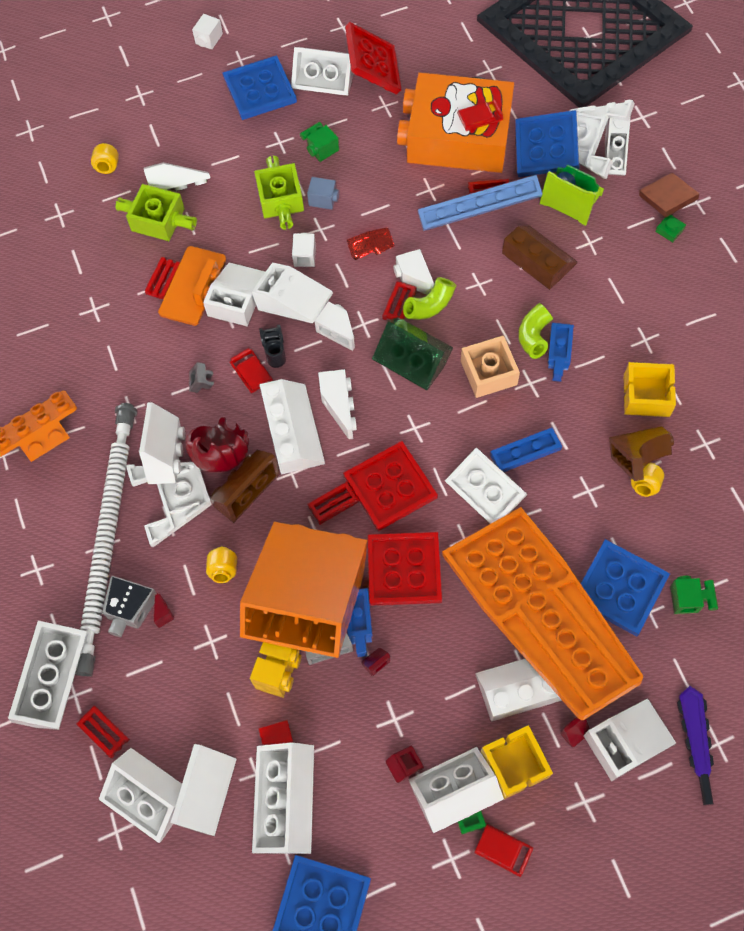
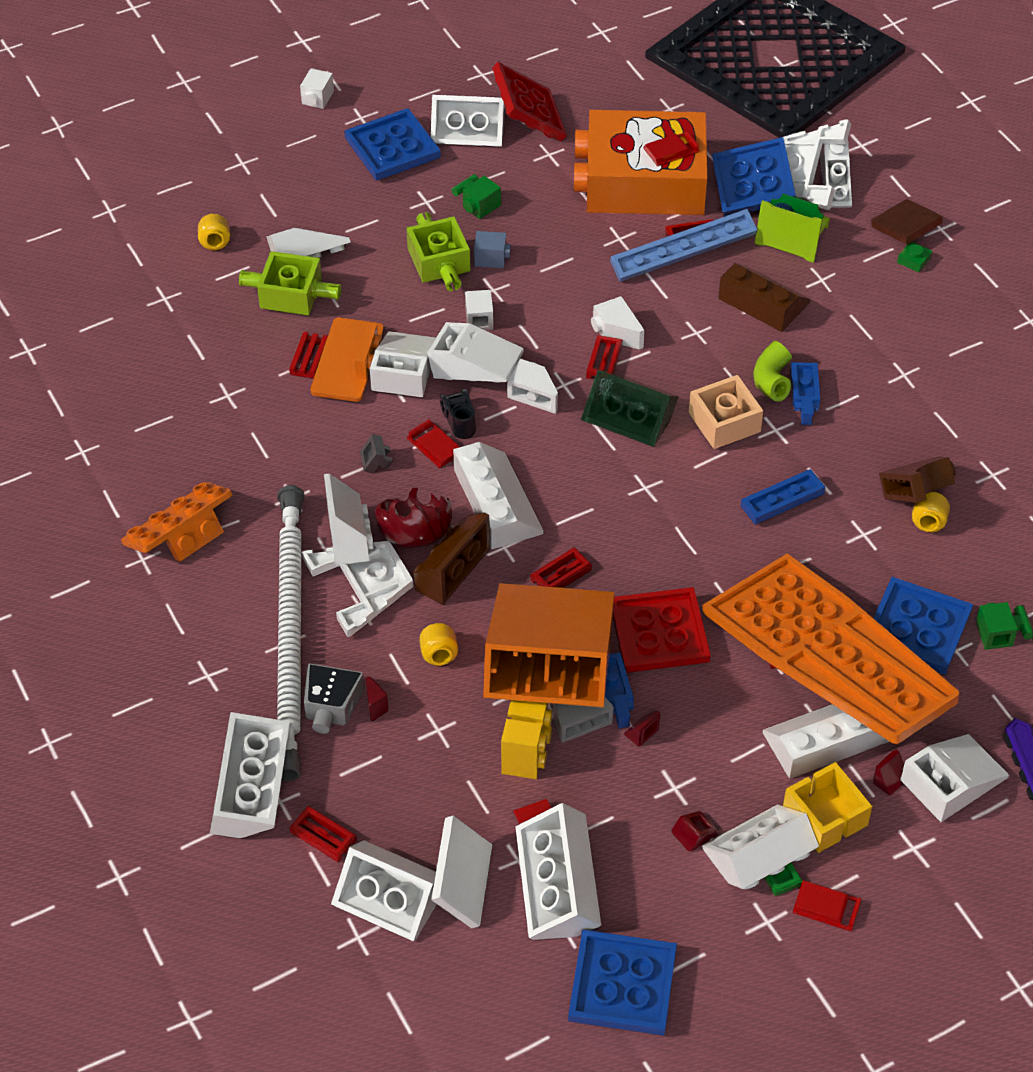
camera: 10 degrees left, 15 degrees down
white slope [318,369,357,439] -> none
red plate [343,441,438,531] -> none
clear red slope [347,227,395,260] -> none
lime cylinder [403,277,456,320] -> none
white tile [445,448,527,524] -> none
yellow piece [624,362,676,417] -> none

